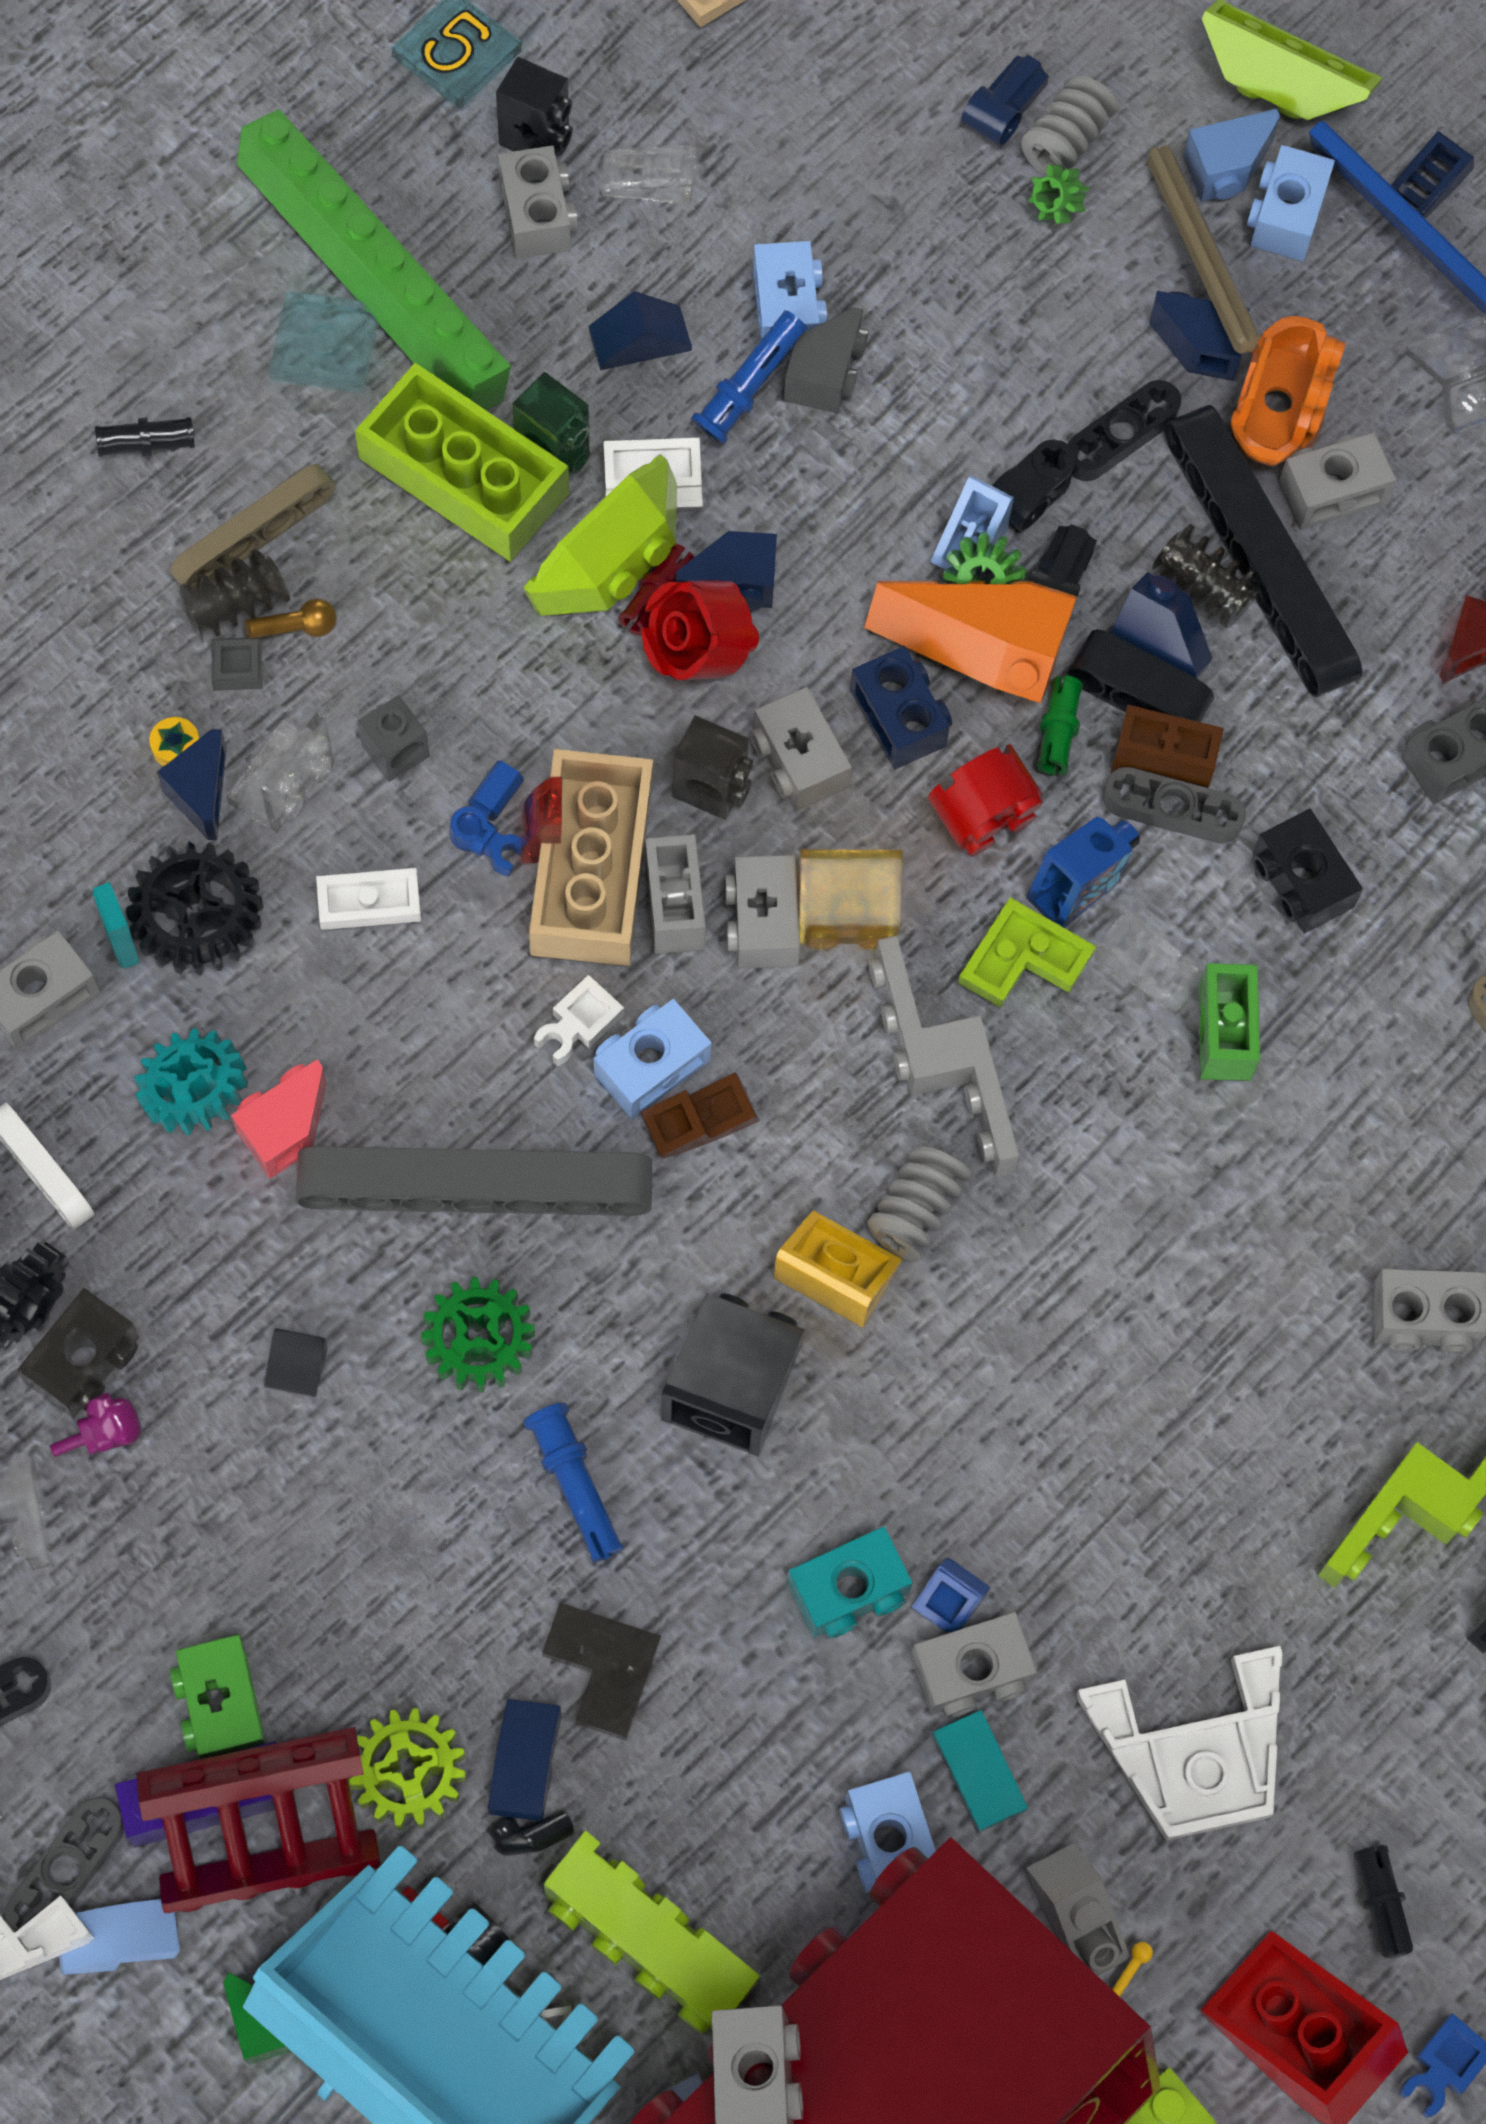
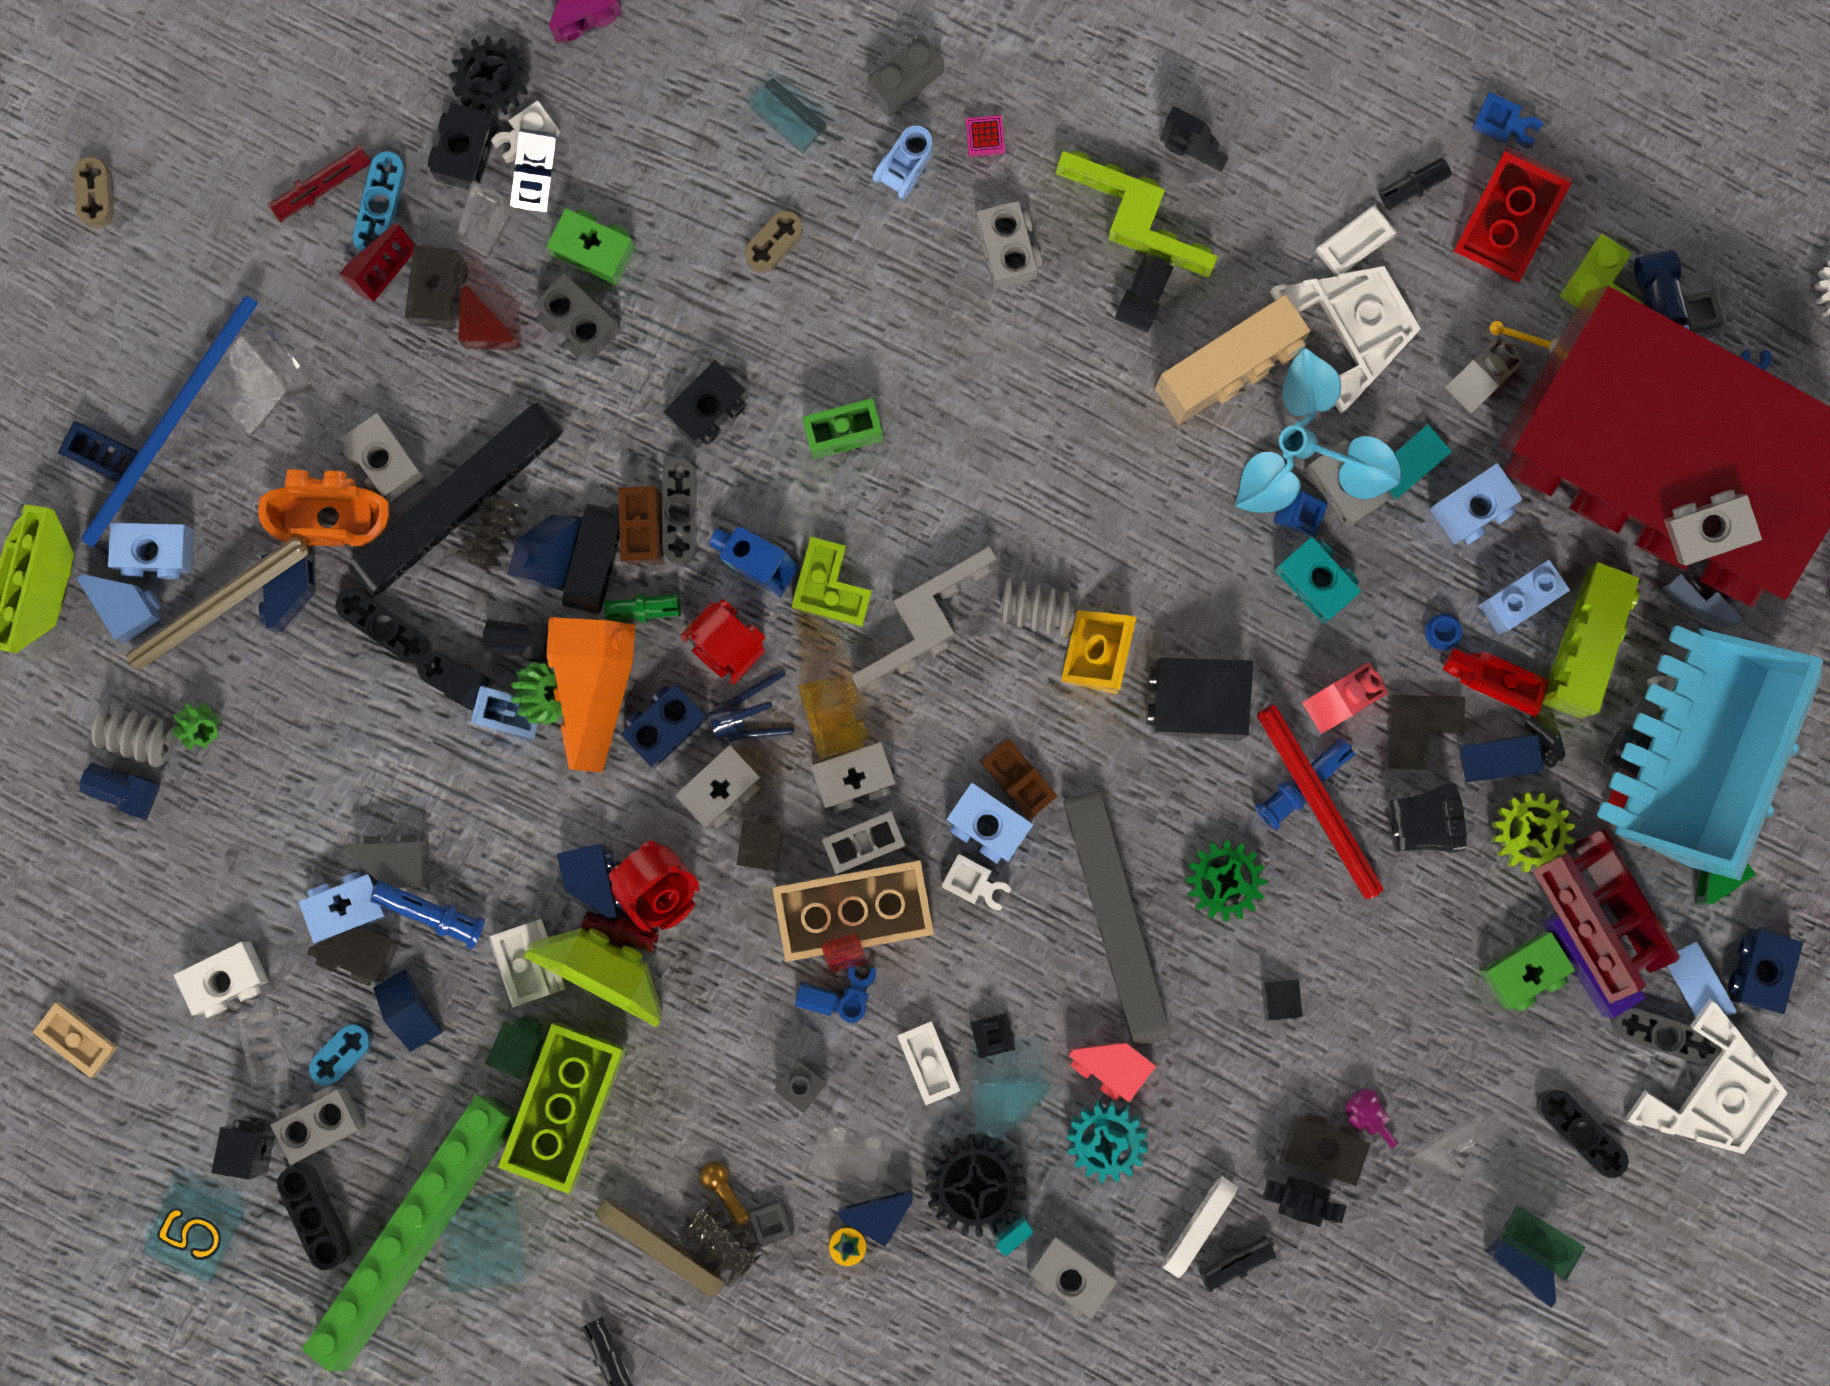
camera: 100 degrees left, 15 degrees up
none -> white brick [174,942,270,1018]
none -> black beam [277,1163,350,1271]
none -> clear smoke slope [307,926,401,986]
none -> dark azure beam [309,1024,373,1086]
none -> dark blue plant [709,670,795,742]
none -> black tile [970,1013,1015,1059]
none -> clear light blue slope [974,1080,1050,1138]
none -> black piece [1114,255,1174,334]
none -> tan brick [1155,294,1310,425]
none -> medium azure plant [1235,348,1402,513]
none -> red axle [1257,704,1383,900]
none -> coral slope [1302,662,1388,734]
none -> white tile [1315,205,1397,276]
none -> black piece [1387,783,1467,853]
none -> blue plate [1424,614,1462,651]
none -> red hinge [1442,648,1550,717]
none -> light blue brick [1479,560,1570,635]
none -> dark blue brick [1728,929,1803,1015]

